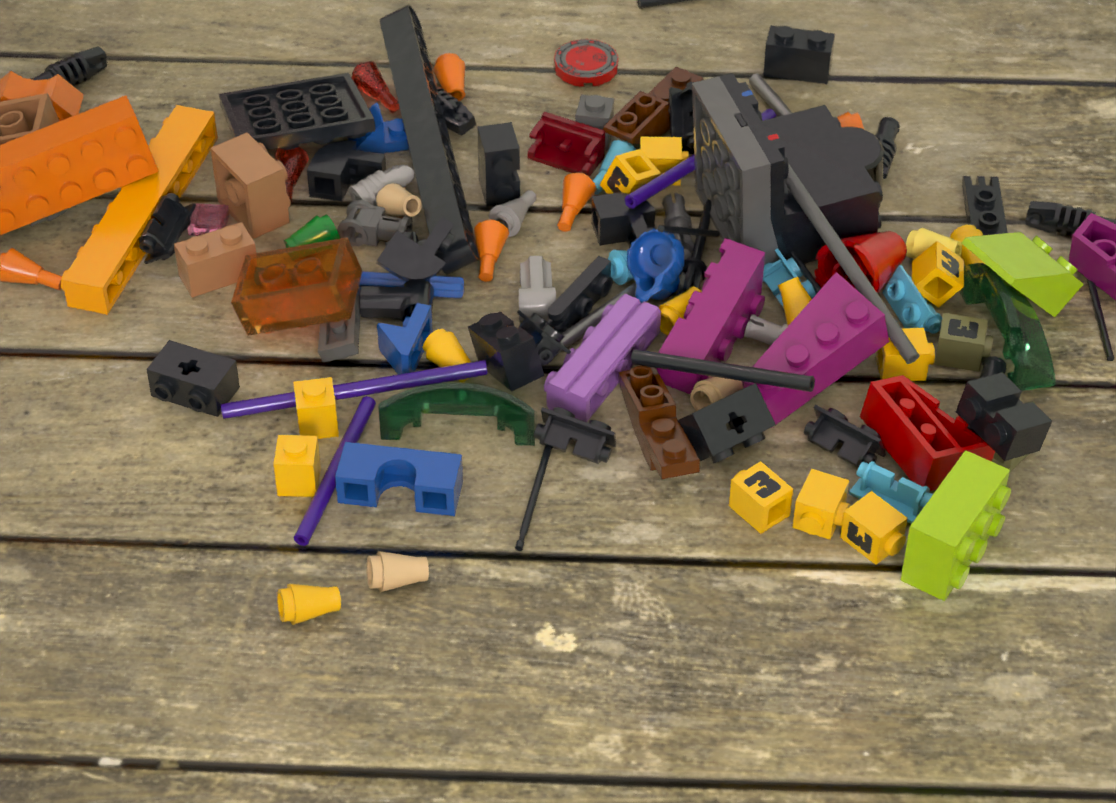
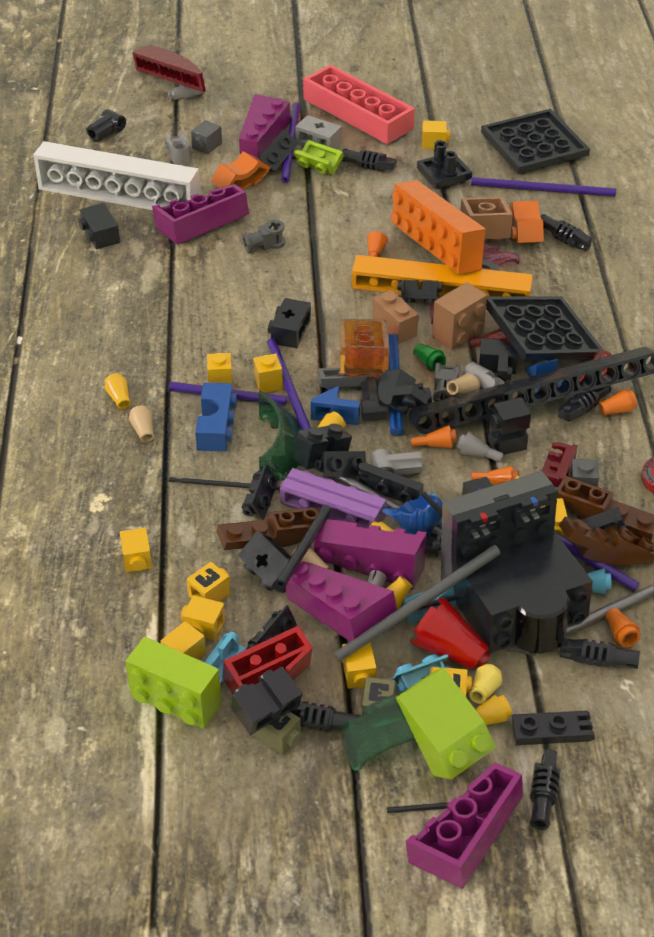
camera: 85 degrees right, 0 degrees up
none -> yellow brick [120,527,152,573]

